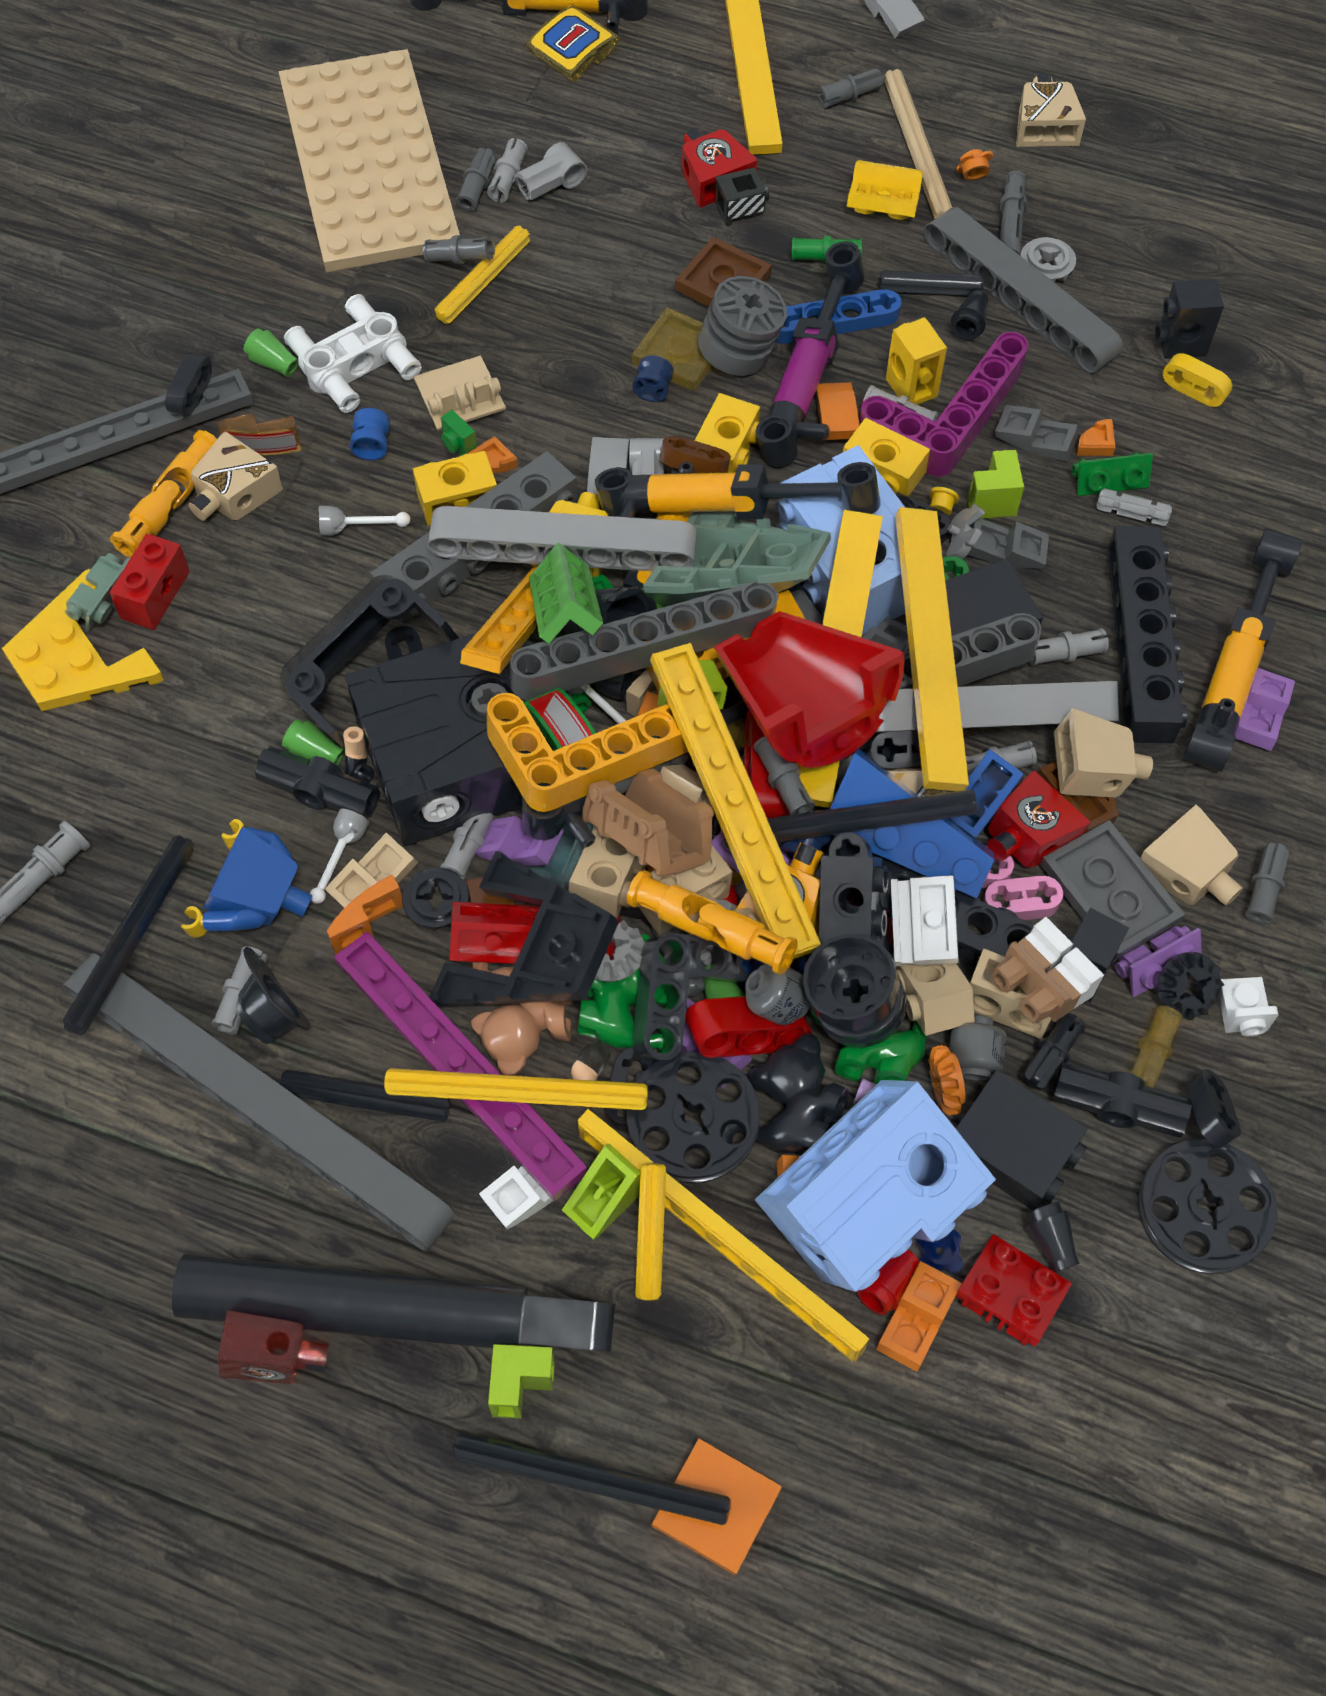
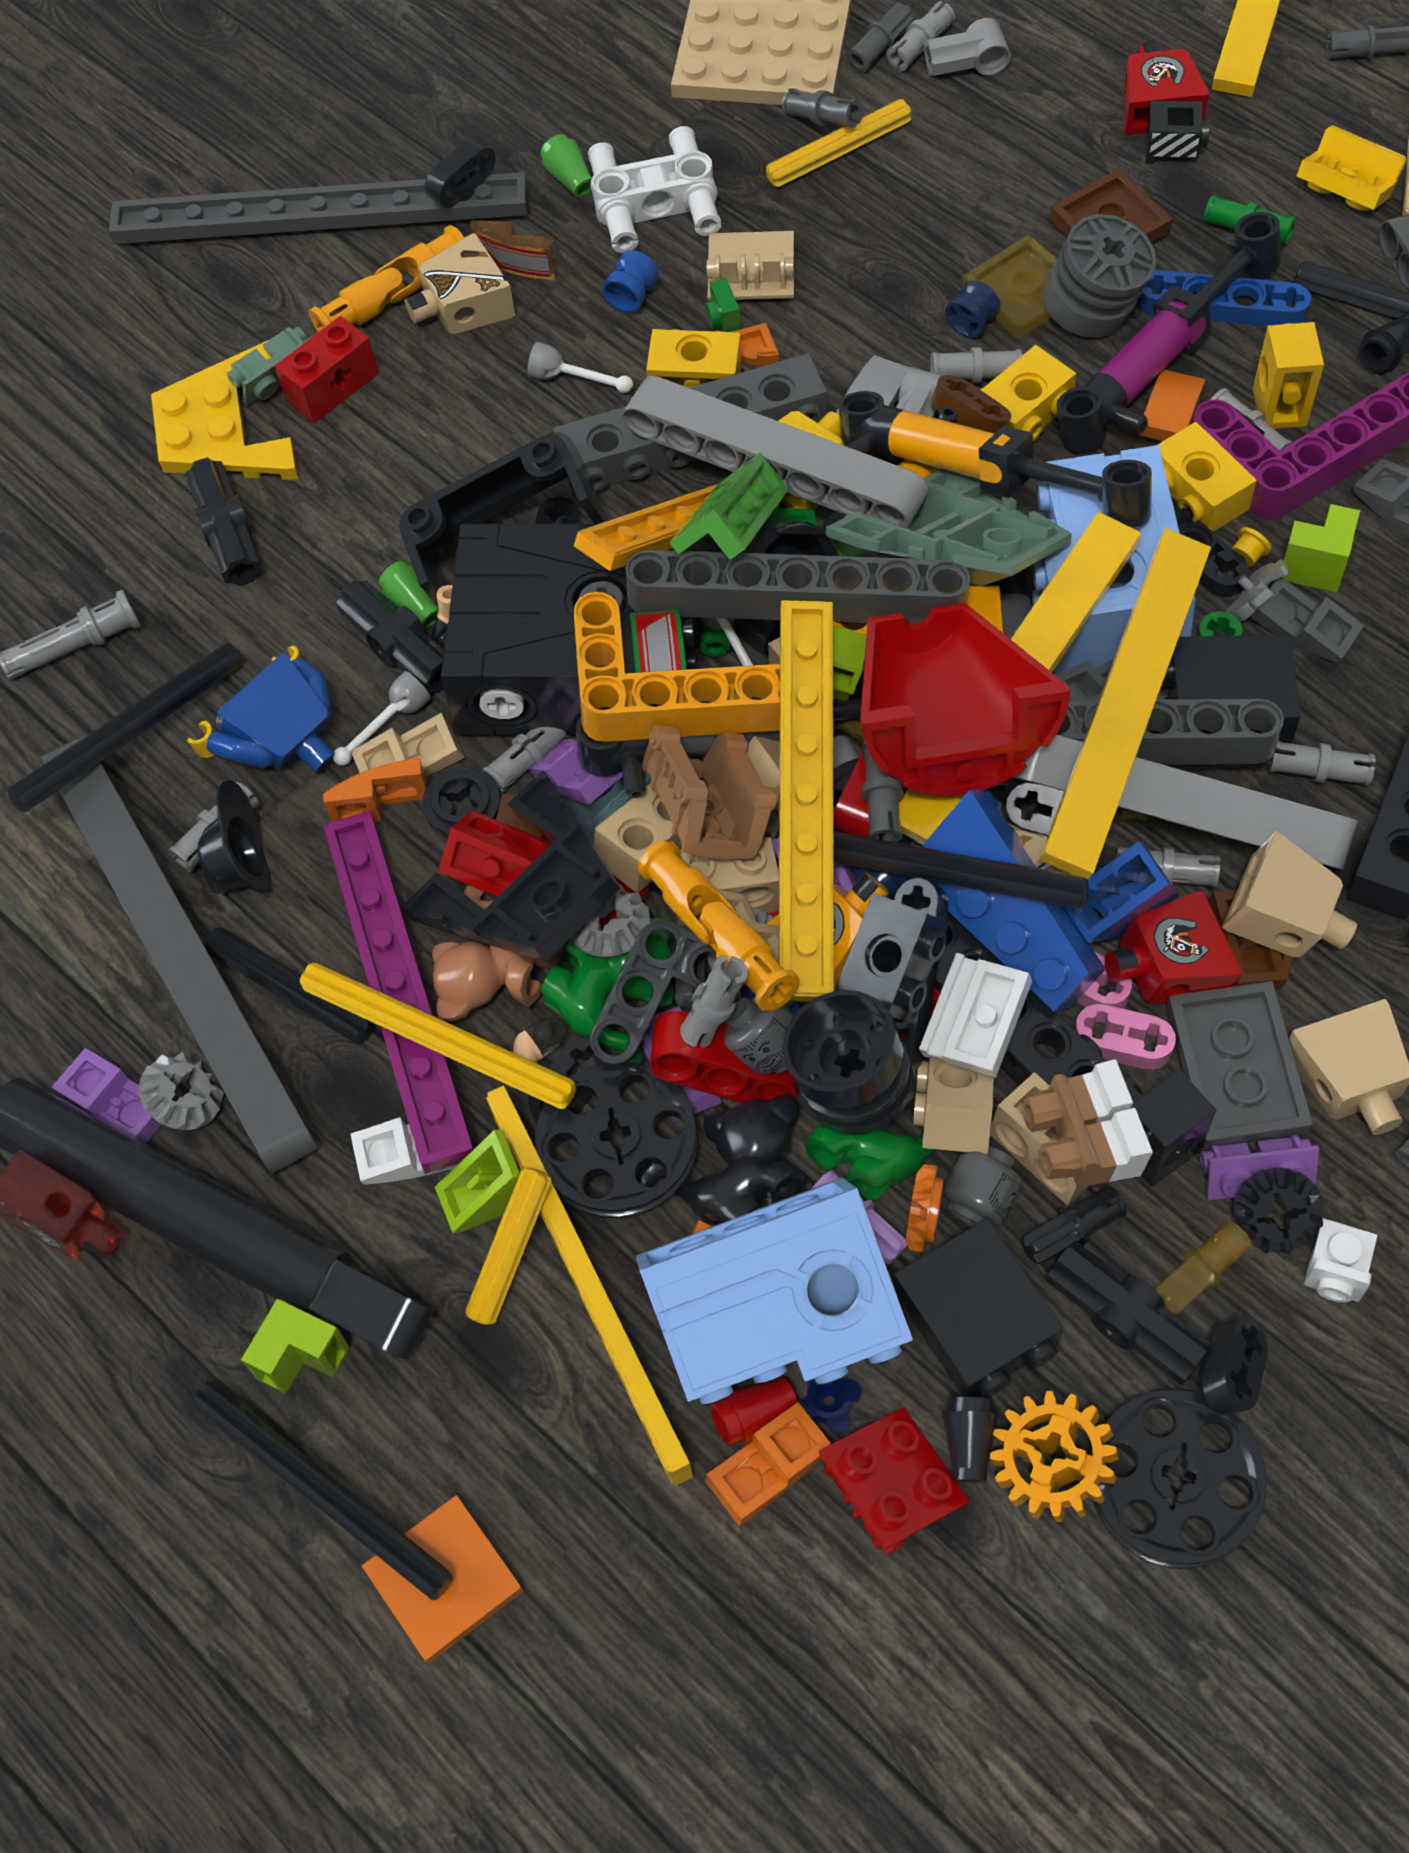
camera: 30 degrees right, 0 degrees up
none -> medium lavender slope [51,1048,162,1144]
none -> light grey gear [139,1052,224,1130]
none -> black piece [185,457,262,586]
none -> light grey pin [680,955,748,1048]
none -> light grey pin [930,347,1022,384]
none -> light orange gear [990,1391,1119,1522]

